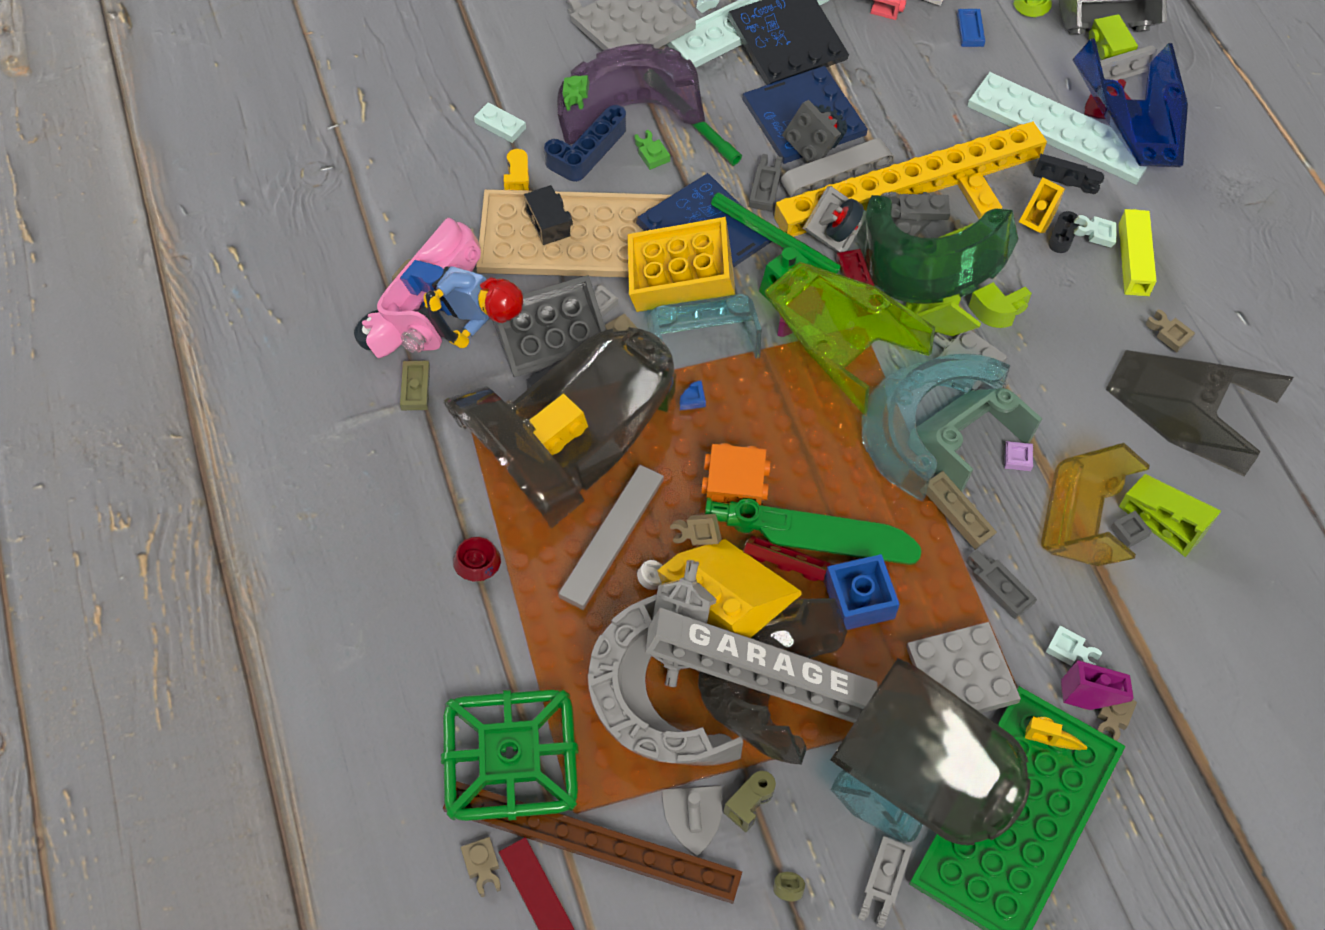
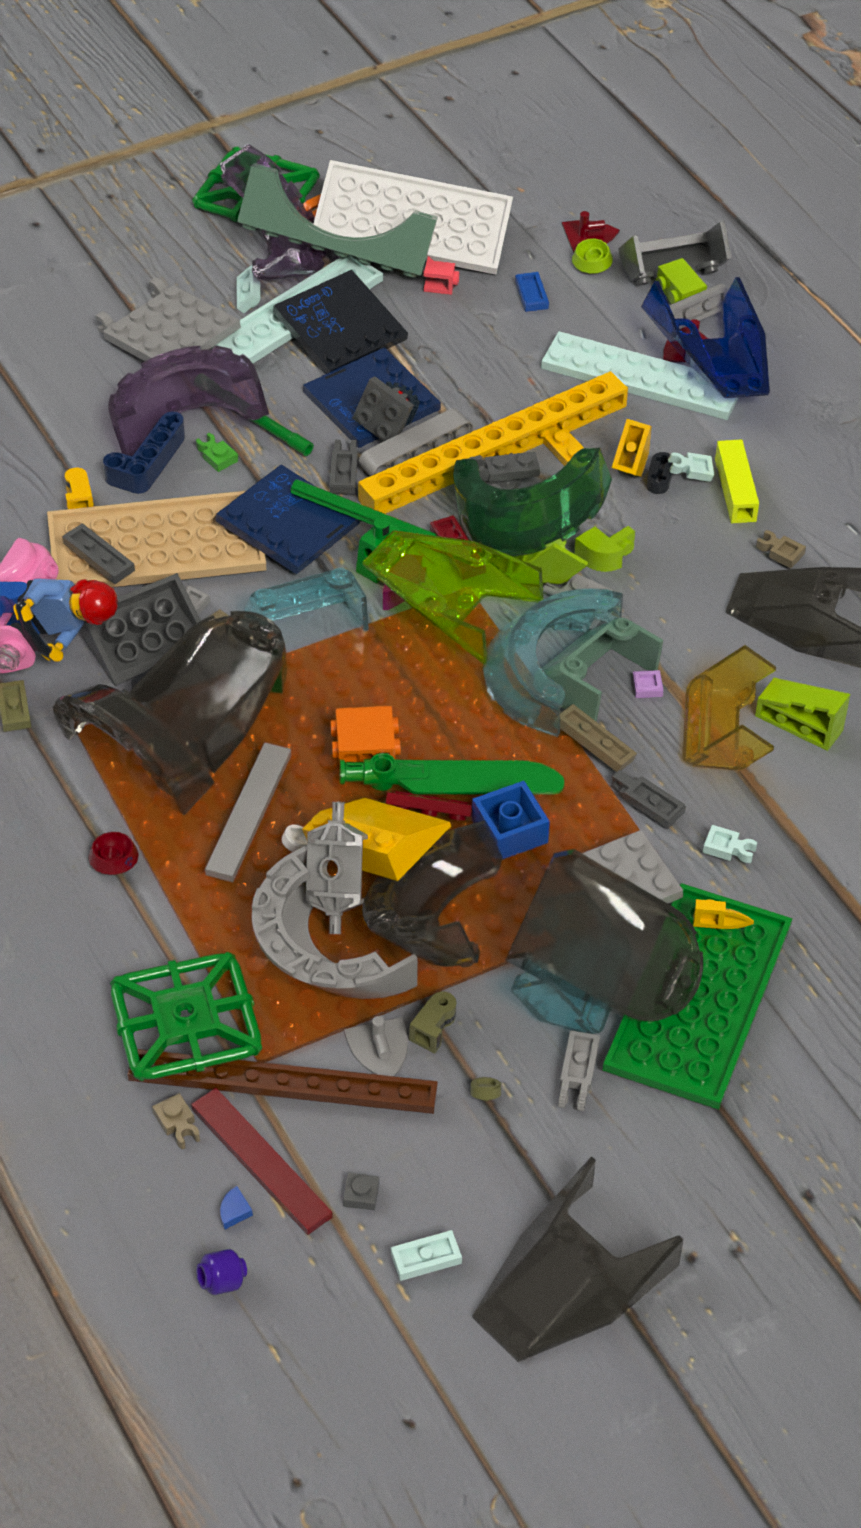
camera: 10 degrees left, 10 degrees down
light aqua plate [474,102,526,143] -> none
yellow brick [522,393,588,459] -> none
black brick [524,185,573,245] -> none
bright green plate [562,75,589,111] -> none
yellow slope [628,217,735,312] -> none
light grey brick [645,608,877,726] -> none
dark tan plate [670,514,722,546] -> none
blue tile [680,380,706,410] -> none
light grey plate [802,186,869,253] -> none
black hinge [1033,154,1105,195] -> none
magenta slope [1061,660,1134,710] -> none
dark tan plate [1097,700,1137,741] -> none
dark grey plate [1111,511,1152,548] -> none
none -> dark grey plate [62,523,135,584]

